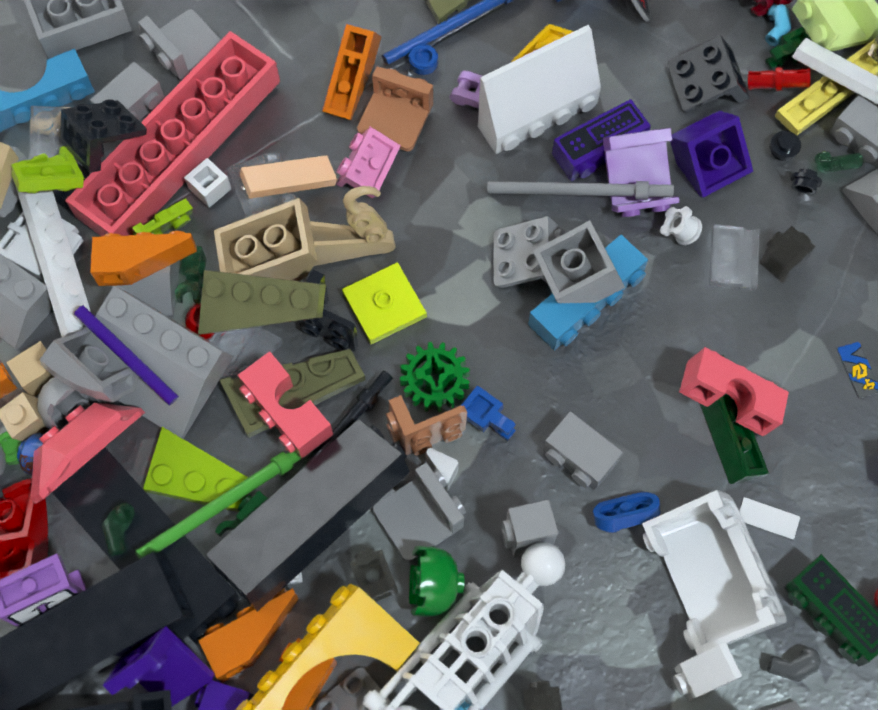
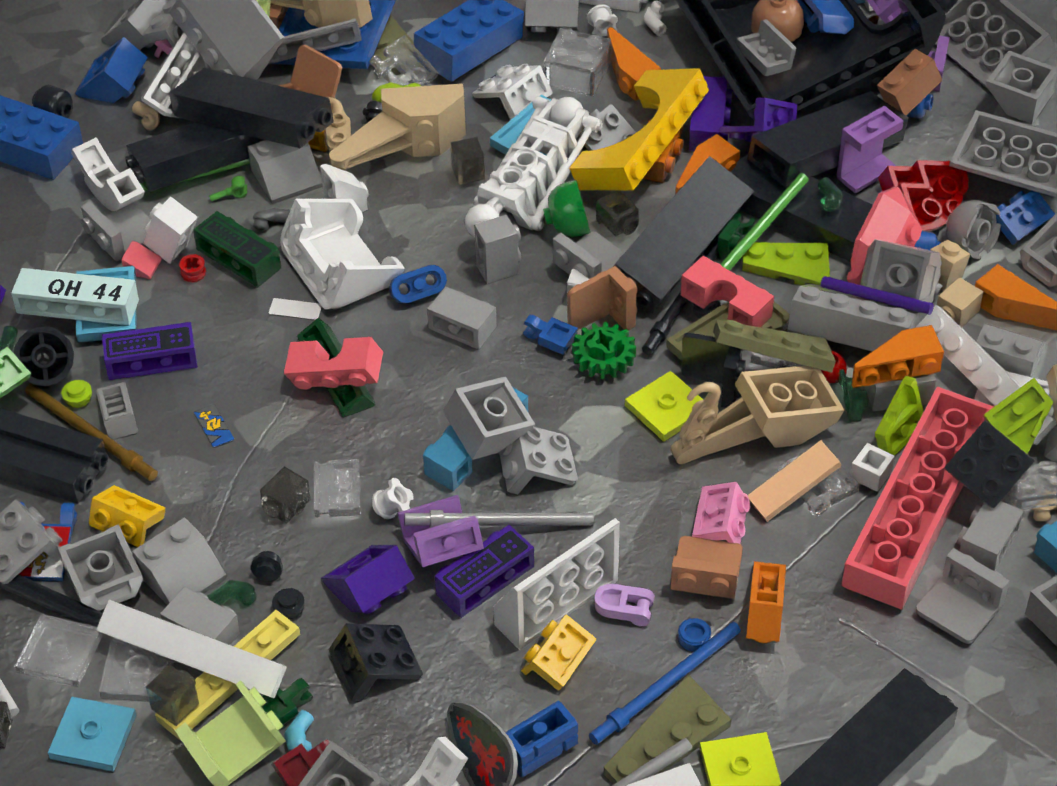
camera: 170 degrees right, 20 degrees down
red pin [748,67,811,91] -> none

